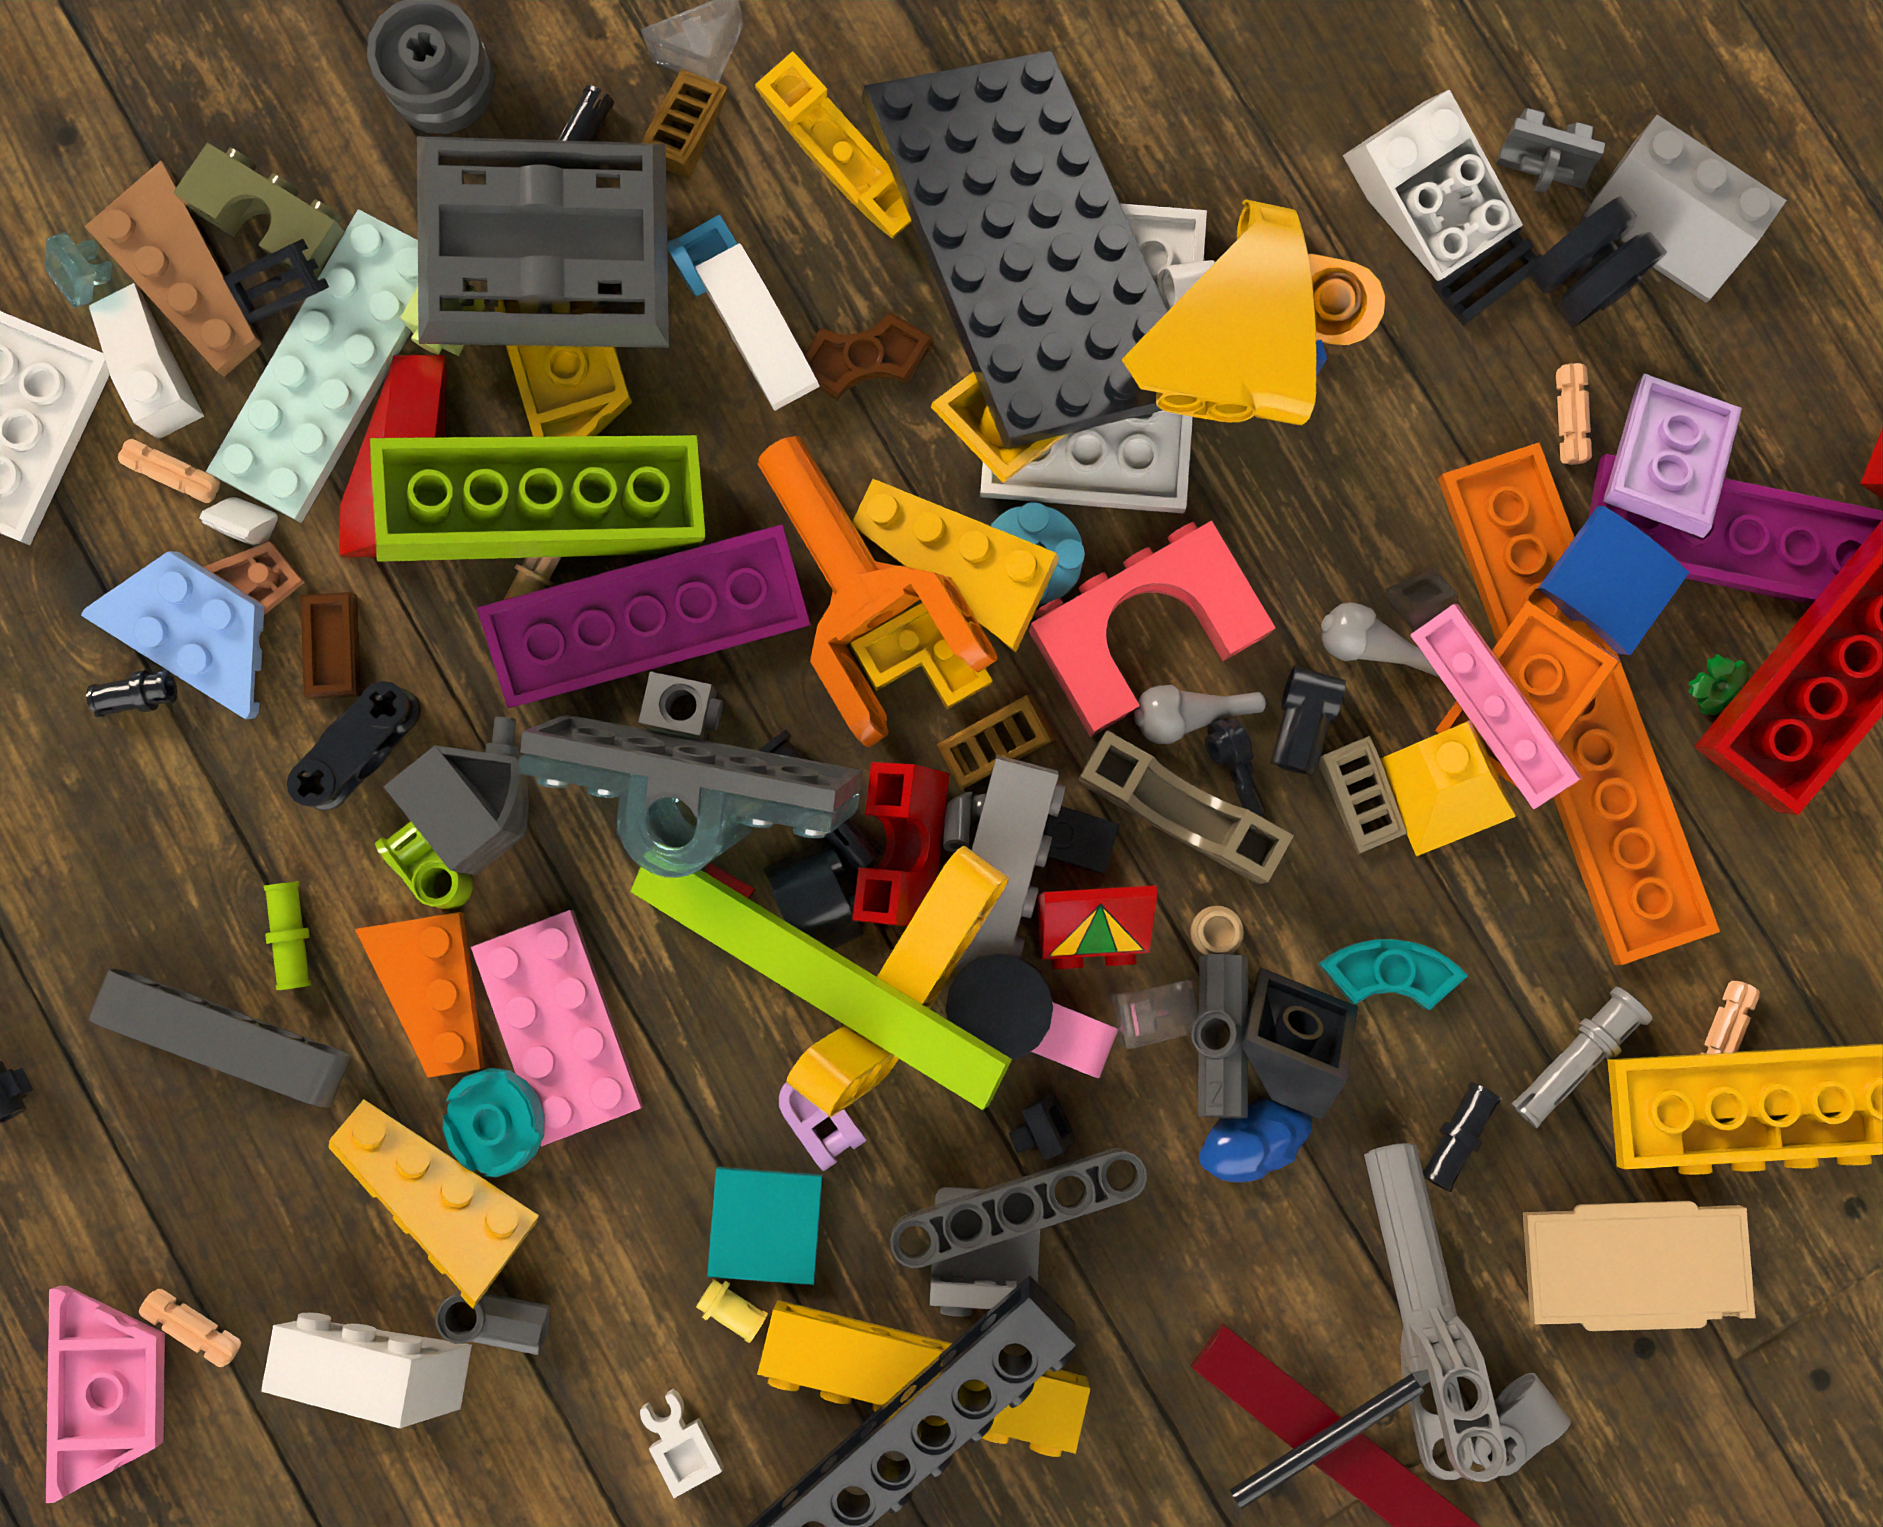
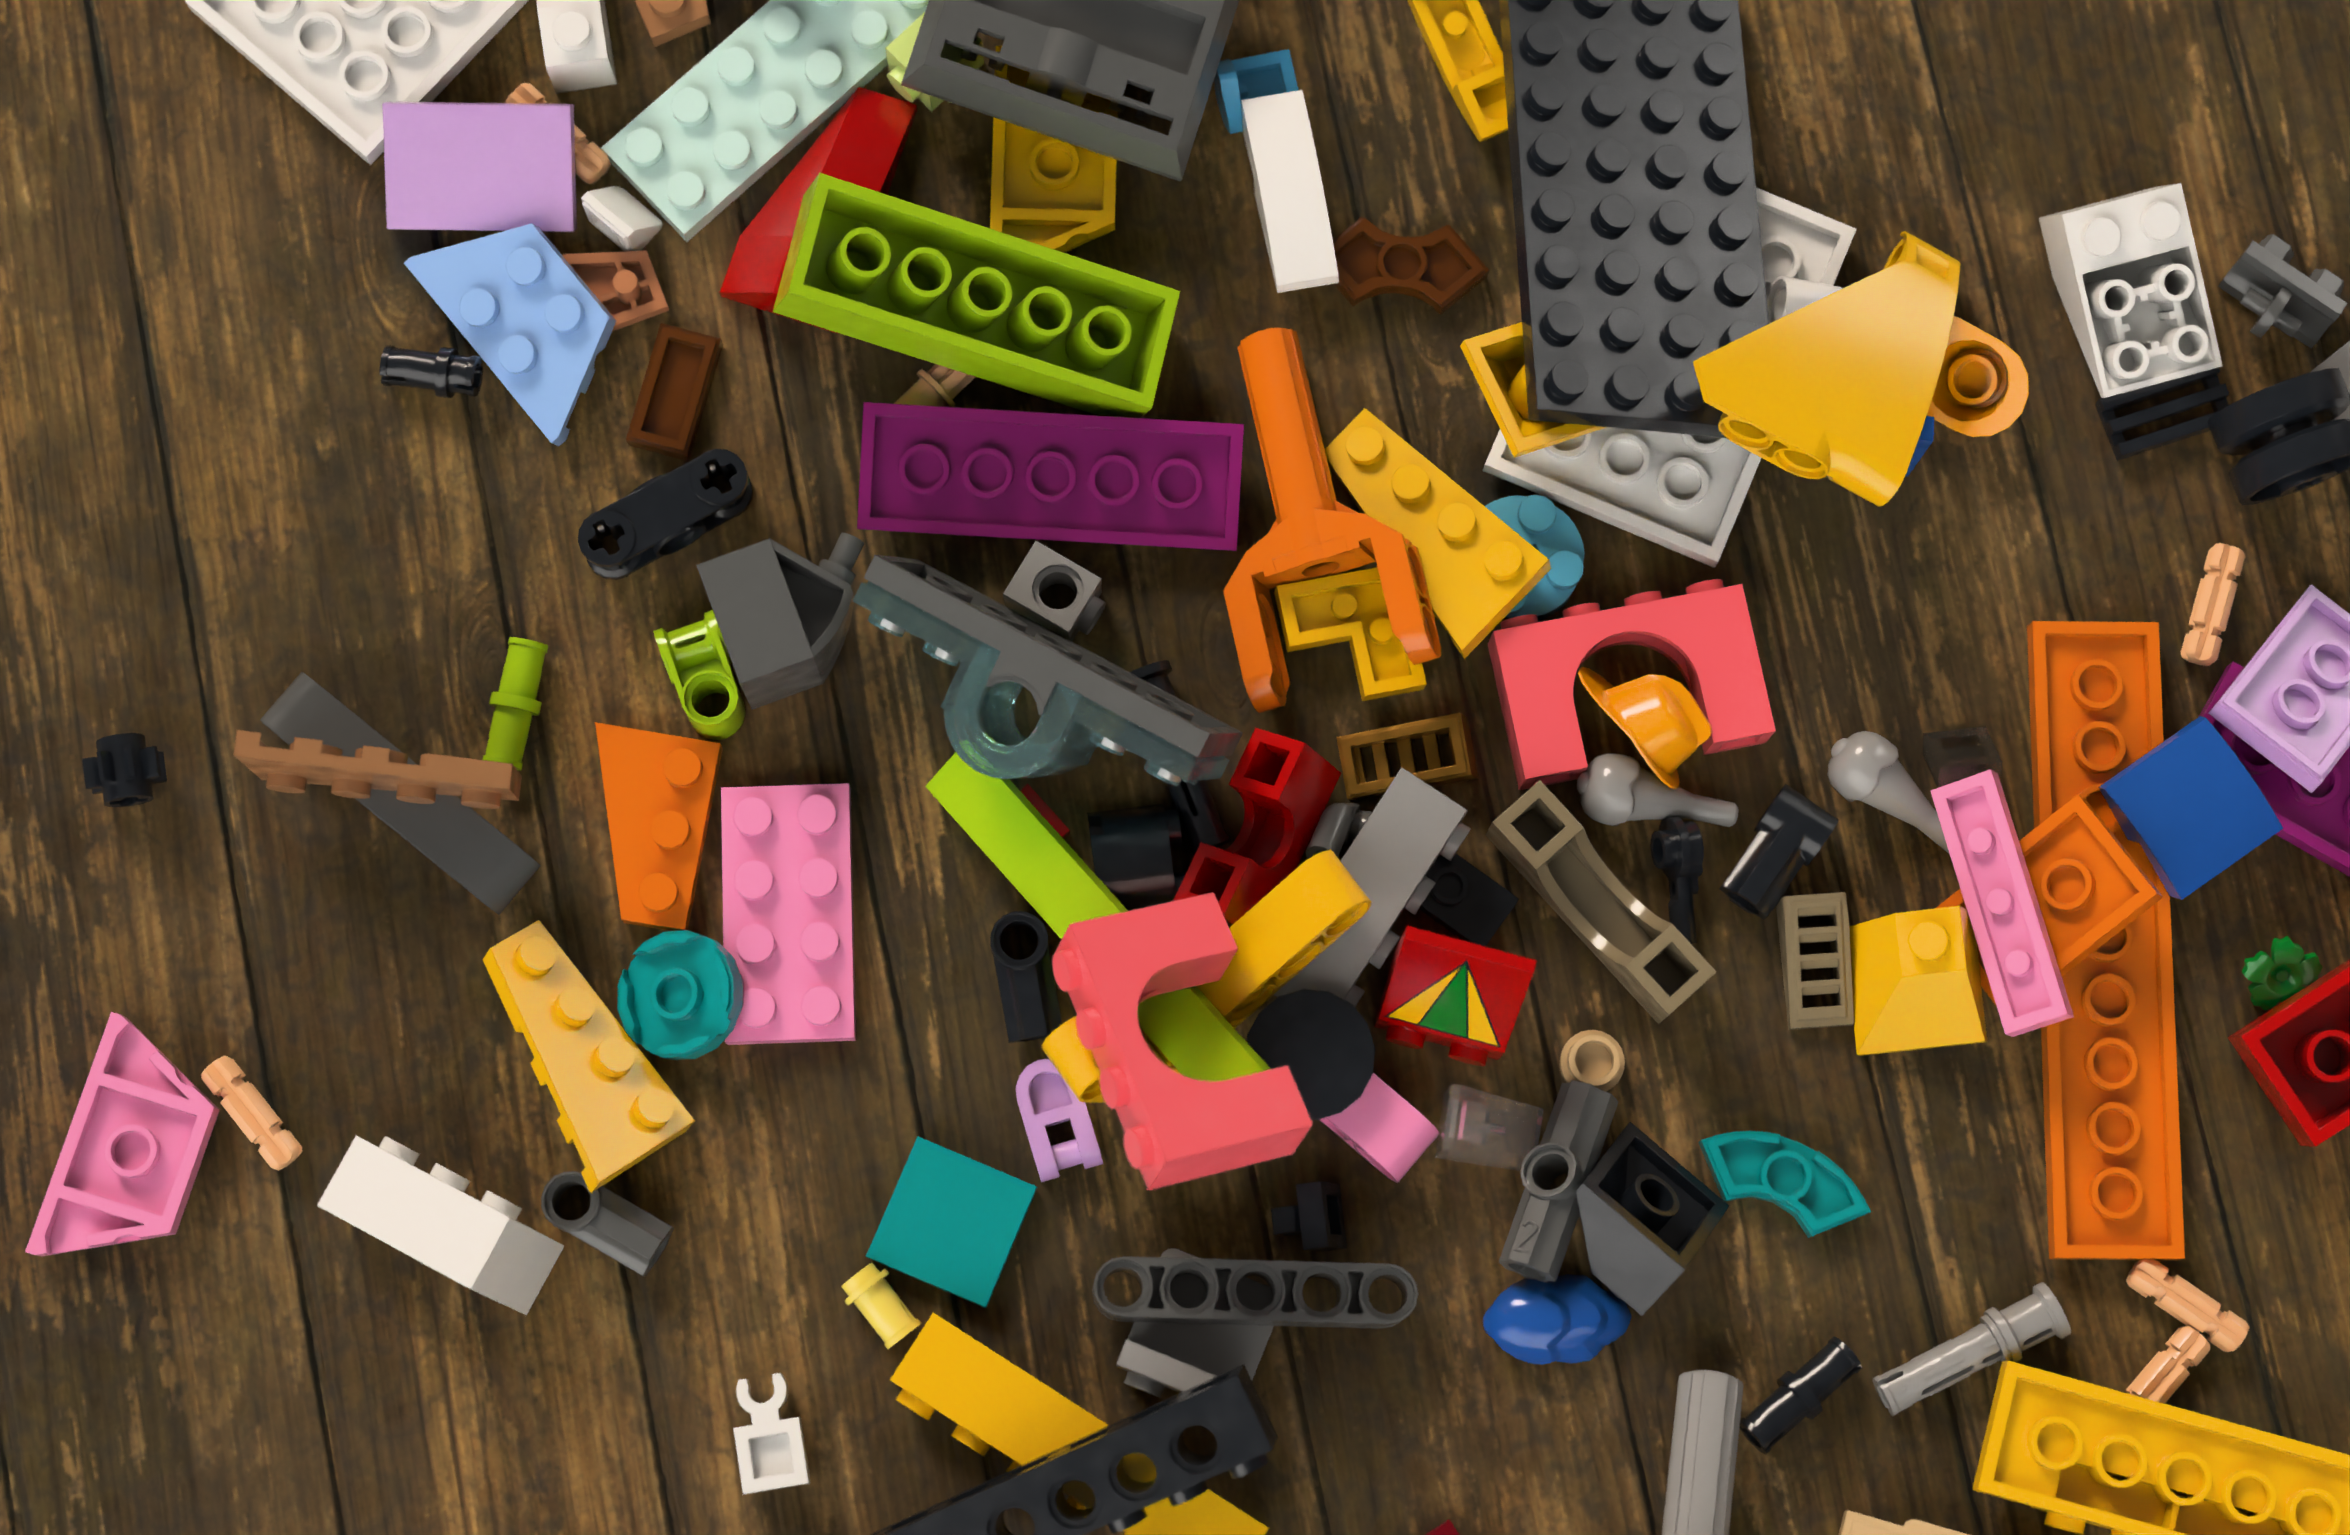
camera: 15 degrees right, 5 degrees down
none -> medium nougat wing [234,730,522,809]
none -> lavender tile [382,102,577,232]
none -> black piece [990,911,1063,1044]
none -> coral arch [1052,892,1313,1191]
none -> light orange piece [1578,667,1712,789]
none -> light nougat axle [2126,1259,2250,1352]

